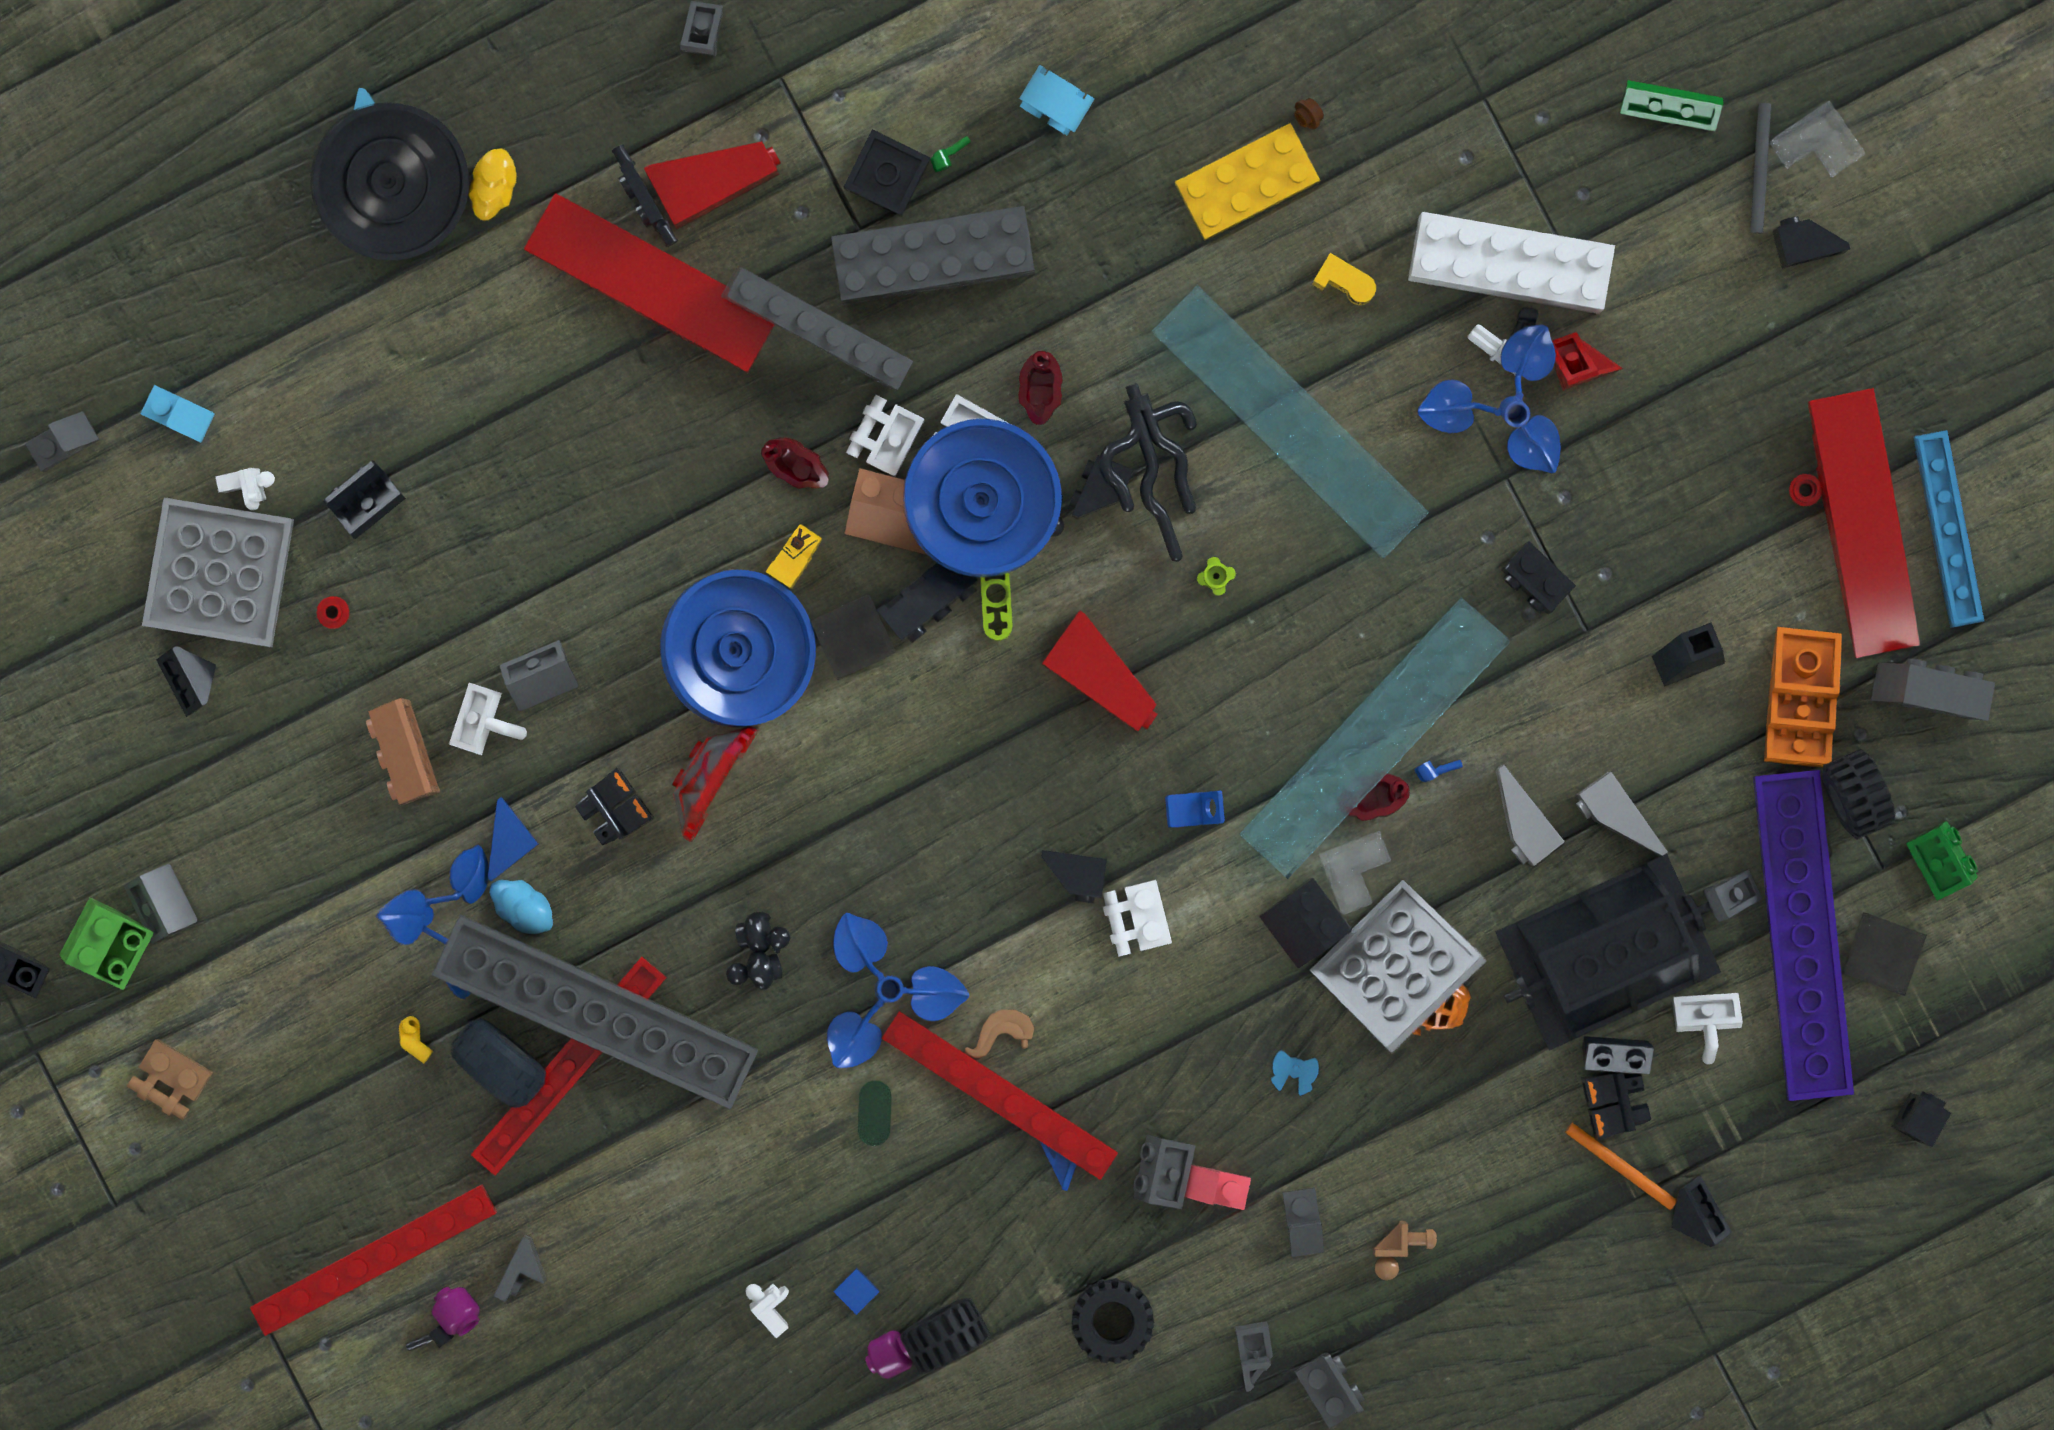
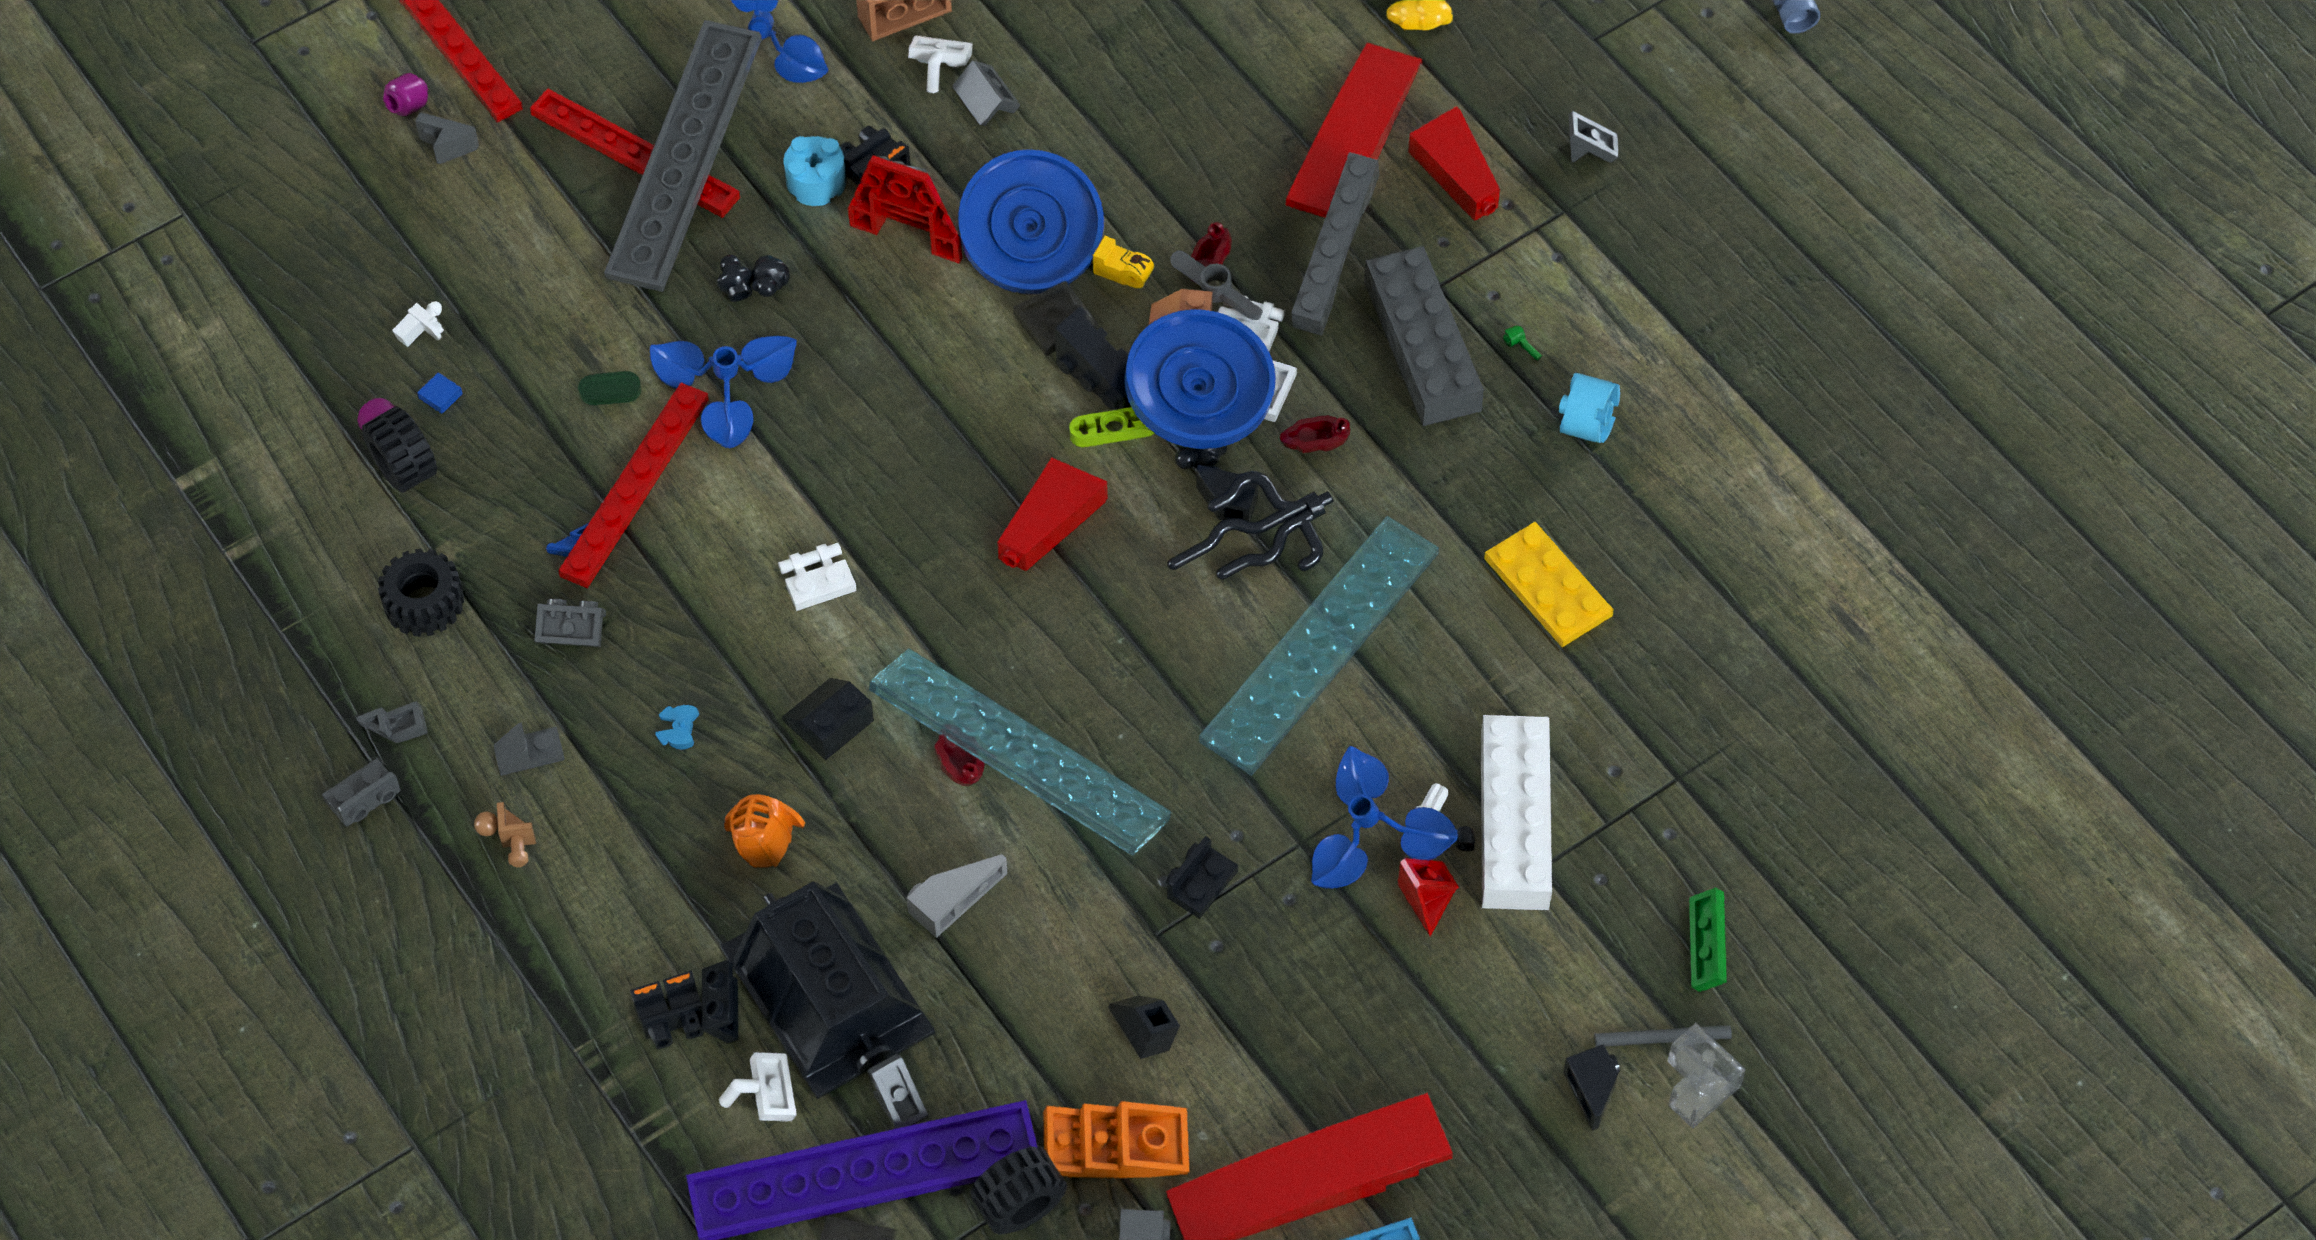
camera: 85 degrees right, 30 degrees down
yellow arm [399,1016,434,1064] -> none
black hand [406,1325,454,1351] -> none
black wheel [451,1018,546,1108] -> none
blue tile [488,797,539,881] -> none
medium azure arm [489,880,553,934] -> none
black plate [612,144,678,247] -> none
black plate [844,129,931,217] -> none
medium nougat piece [965,1009,1034,1058] -> none
black slope [1041,850,1107,903] -> none
blue bracket [1165,791,1225,828] -> none
coral slope [1185,1165,1251,1210] -> none
lime plate [1197,557,1236,596] -> none
reddish brown plate [1294,98,1324,130] -> none
light grey plate [1310,880,1486,1053] -> none
yellow leg [1312,253,1376,305] -> none
clear brick [1316,831,1391,915] -> none
blue hand [1414,760,1463,782] -> none
orange bar [1565,1122,1677,1210] -> none
light grey slope [1575,772,1667,856] -> none
black slope [1671,1175,1732,1247] -> none
red plate [1789,474,1822,507] -> none
none -> medium azure brick [784,136,846,206]
none -> dark grey piece [1171,250,1263,320]

